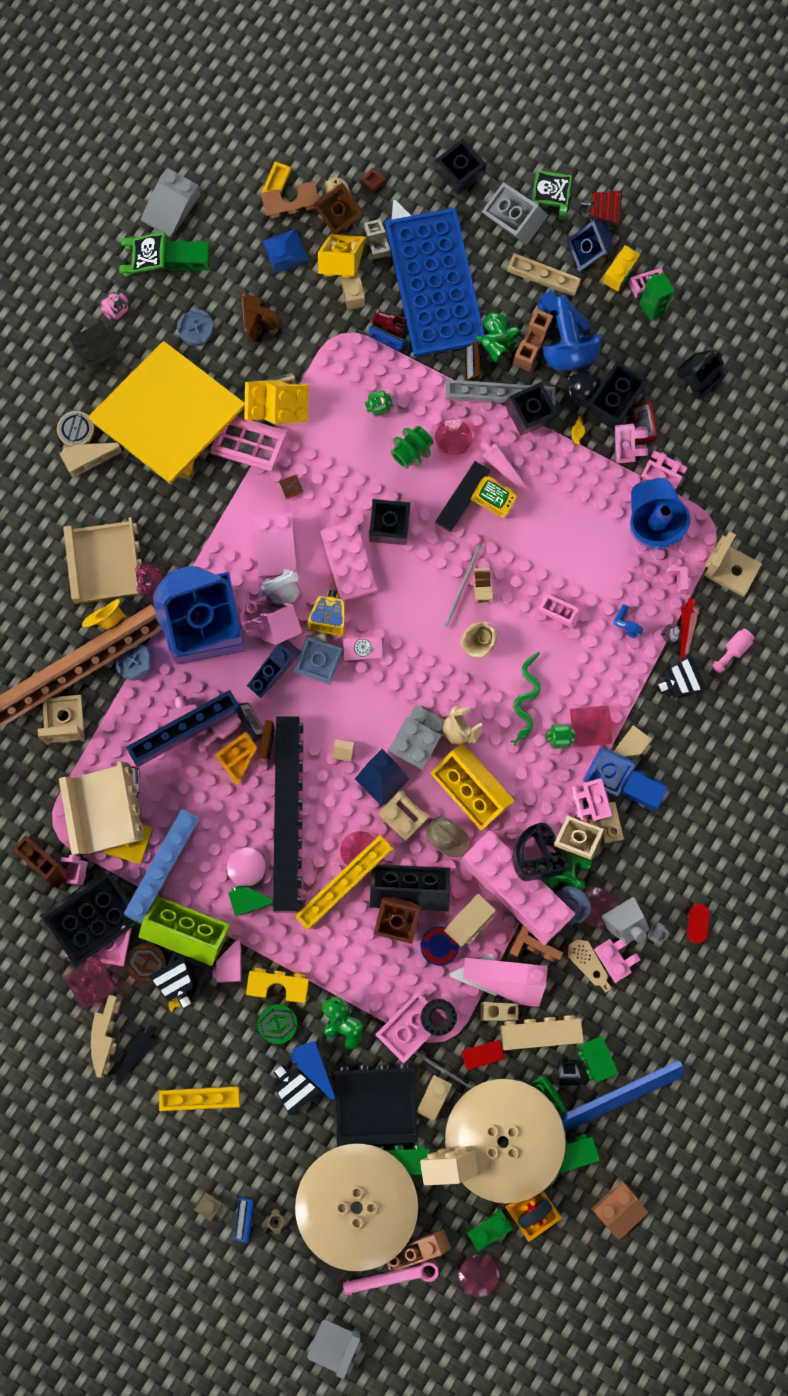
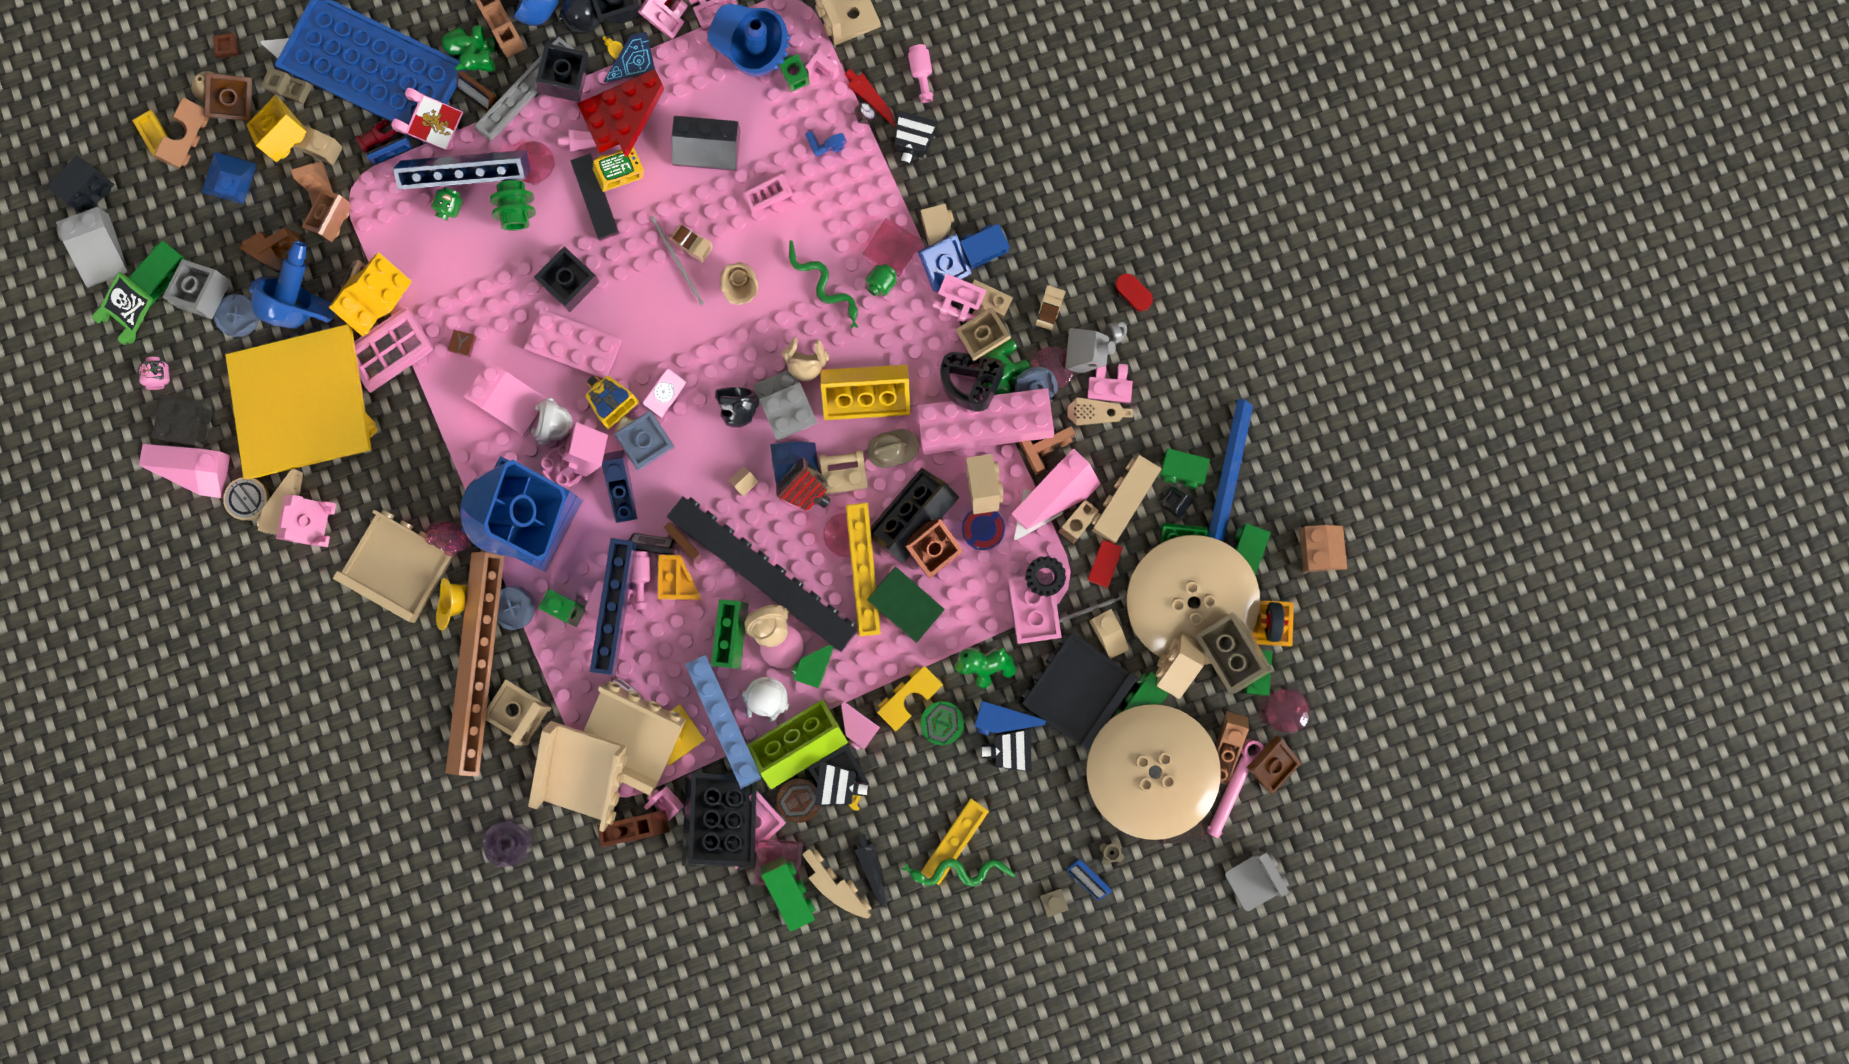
camera: 55 degrees left, 5 degrees up
none -> black brick [47,155,115,213]
none -> bright pink wedge [139,444,230,498]
none -> light grey brick [162,259,231,319]
none -> blue piece [249,241,335,328]
none -> bright pink panel [276,495,336,547]
none -> nougat bracket [291,161,333,206]
none -> nougat slope [302,189,352,242]
none -> flag [391,88,463,151]
none -> brick [393,150,531,190]
none -> tan panel [528,721,628,832]
none -> green torso [538,589,586,627]
none -> red wing [577,69,664,157]
none -> dark blue sticker [604,32,655,83]
none -> slope [672,116,741,171]
none -> green brick [711,599,749,669]
none -> black helmet [715,387,759,428]
none -> white helmet [742,677,789,723]
none -> tan helmet [744,605,788,647]
none -> green brick [760,856,816,932]
none -> clear smoke torso [776,457,831,510]
none -> green brick [779,54,810,92]
none -> dark green tile [866,566,945,643]
none -> green animal [902,858,1015,887]
none -> leg [1036,285,1066,331]
none -> dark tan brick [1195,612,1273,693]
none -> reddish brown tile [1246,735,1301,795]

